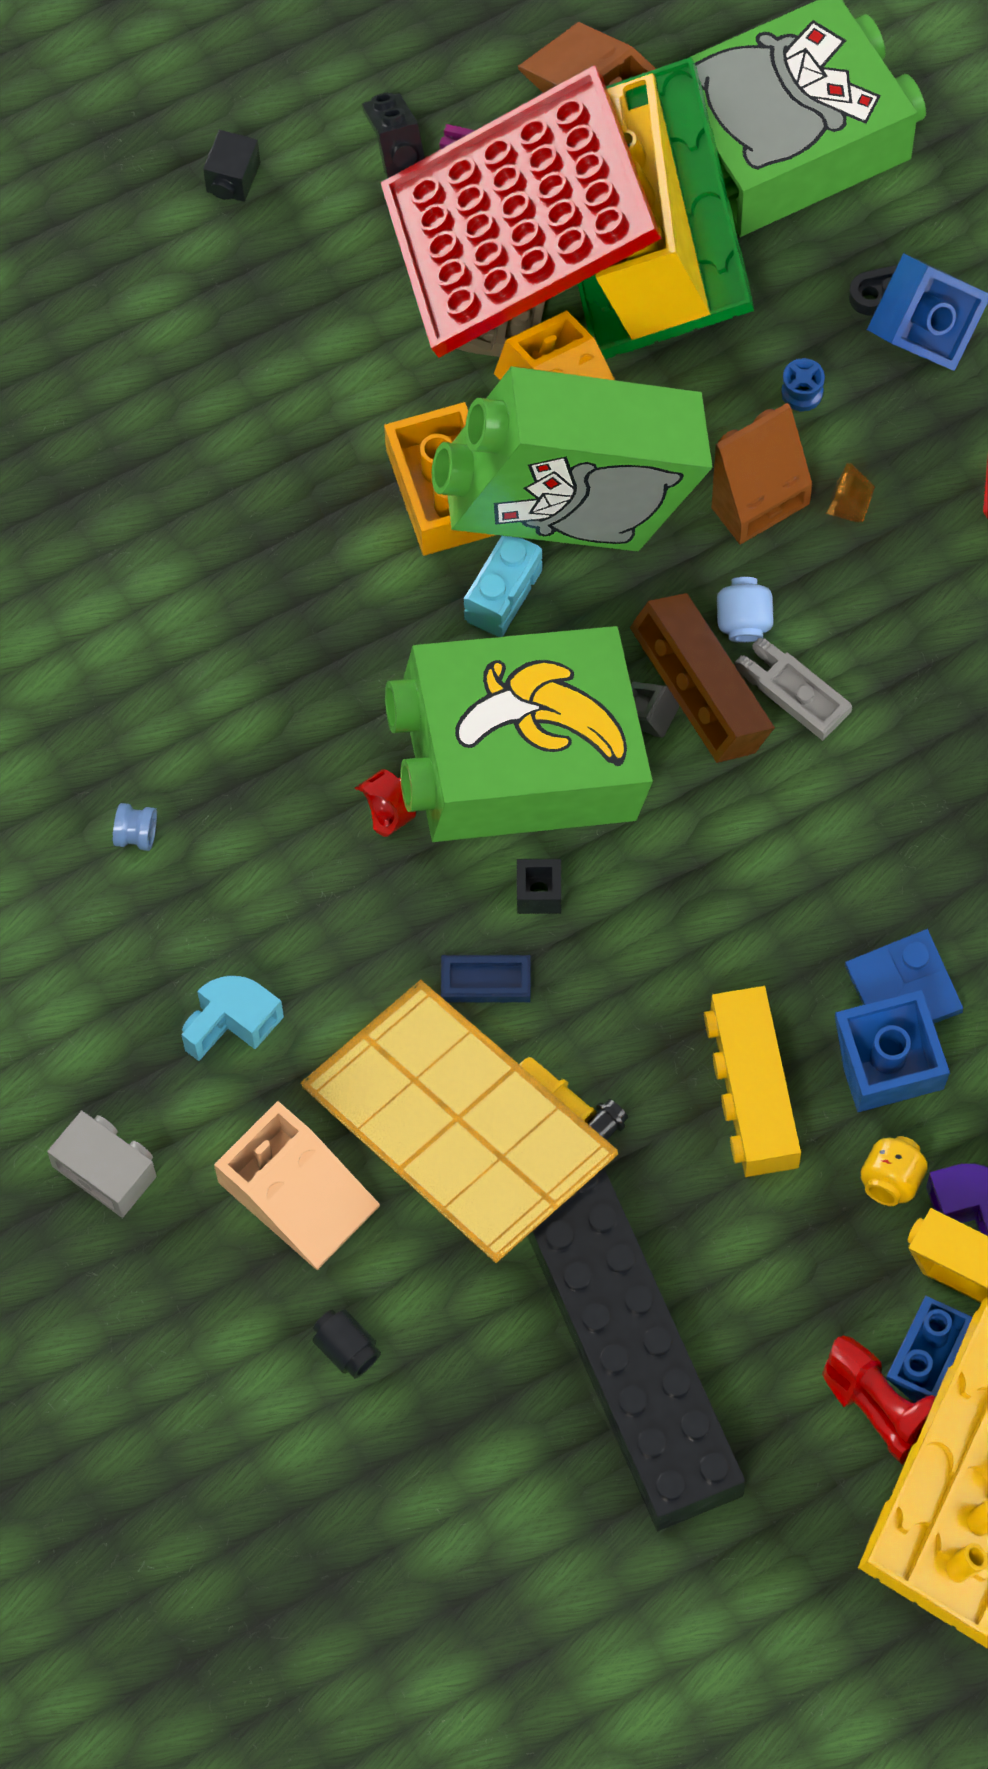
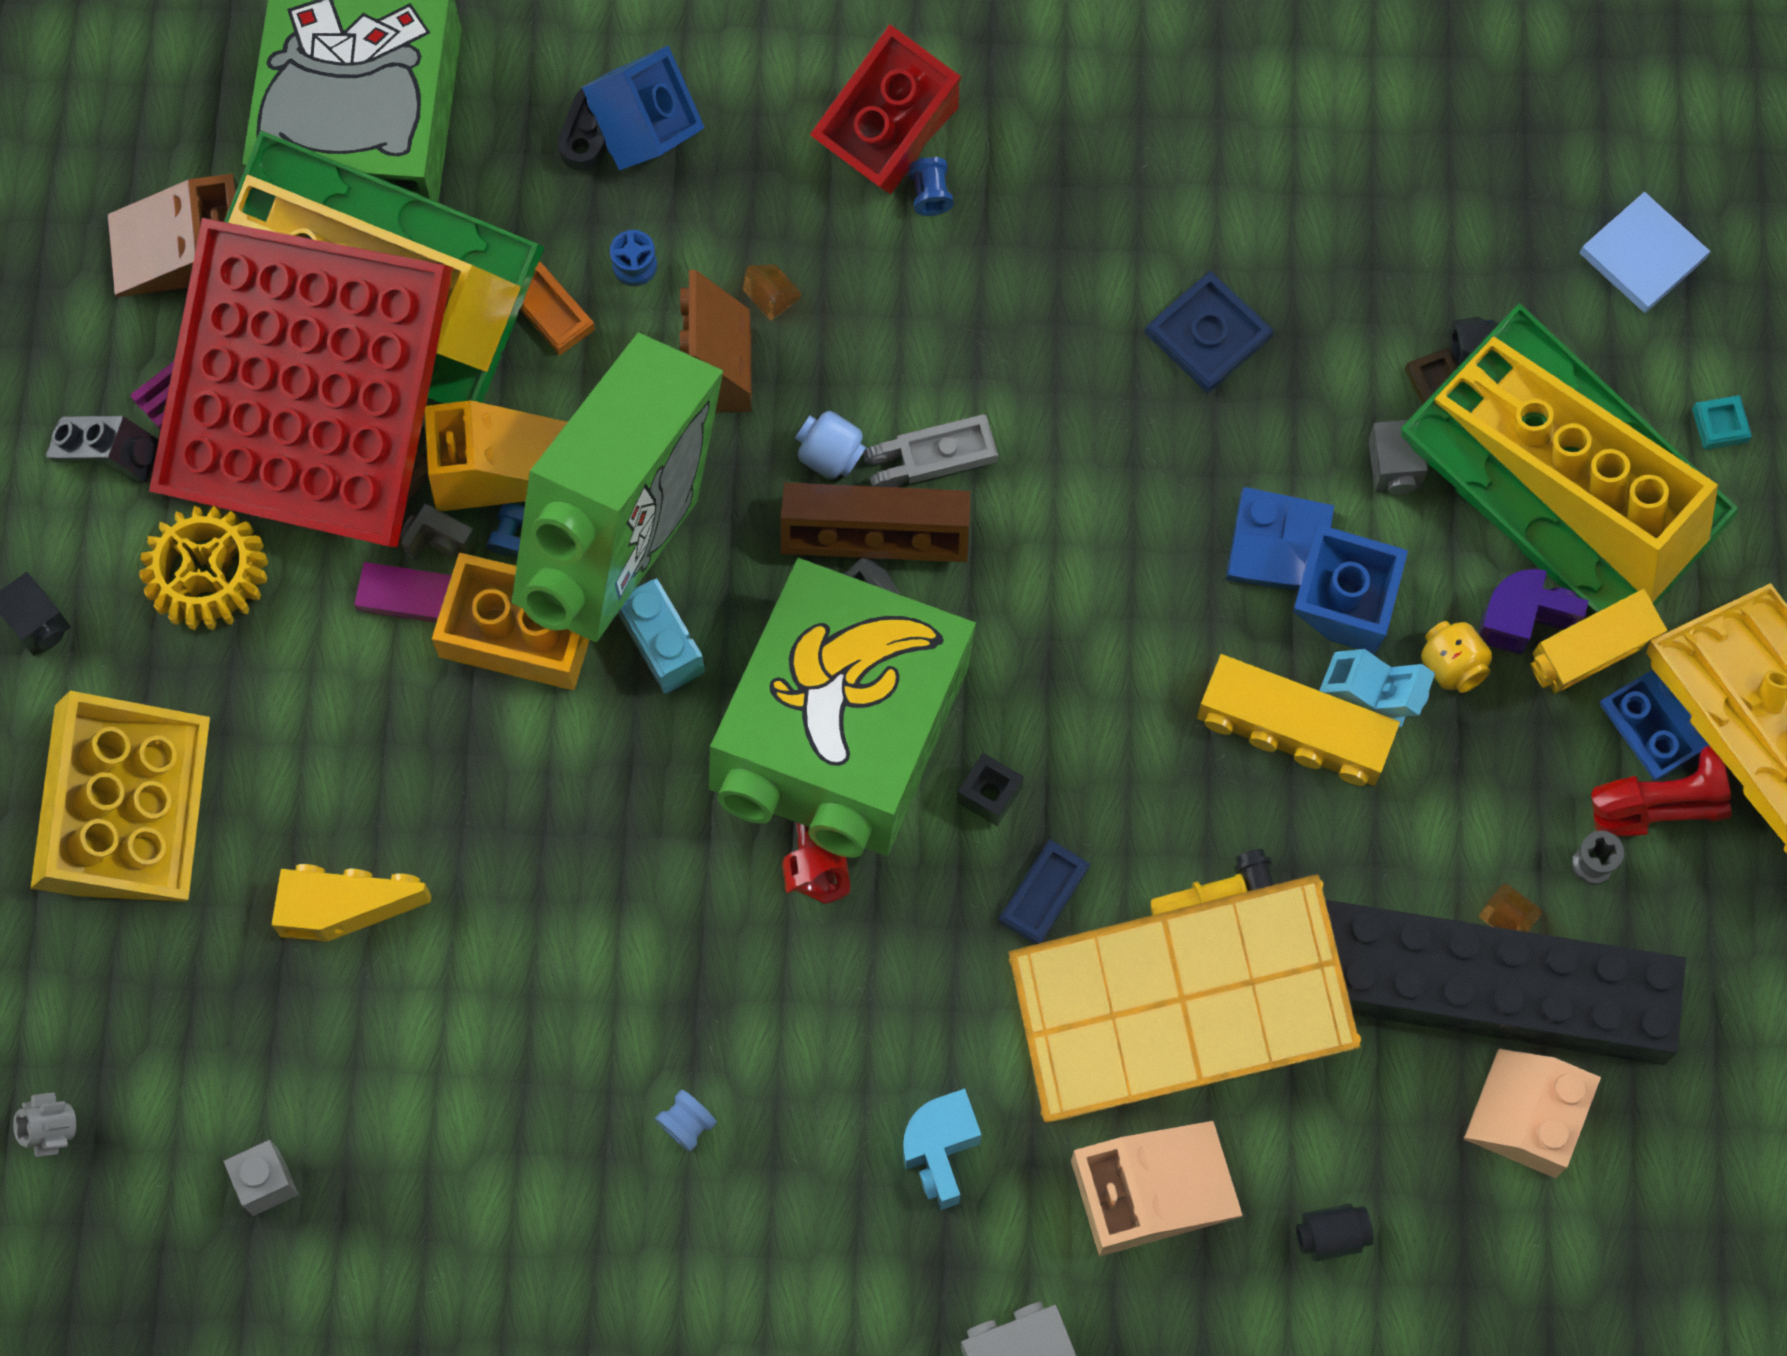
camera: 60 degrees left, 5 degrees up
none -> yellow slope [30,691,210,902]
none -> yellow gear [139,505,268,631]
none -> yellow slope [272,864,432,942]
none -> magenta tile [354,562,452,623]
none -> dark grey bracket [401,504,479,561]
none -> orange tile [519,261,595,356]
none -> medium azure brick [1319,649,1435,727]
none -> light nougat slope [1463,1049,1601,1178]
none -> clear orange slope [1478,883,1543,932]
none -> dark grey bush [1572,831,1624,885]

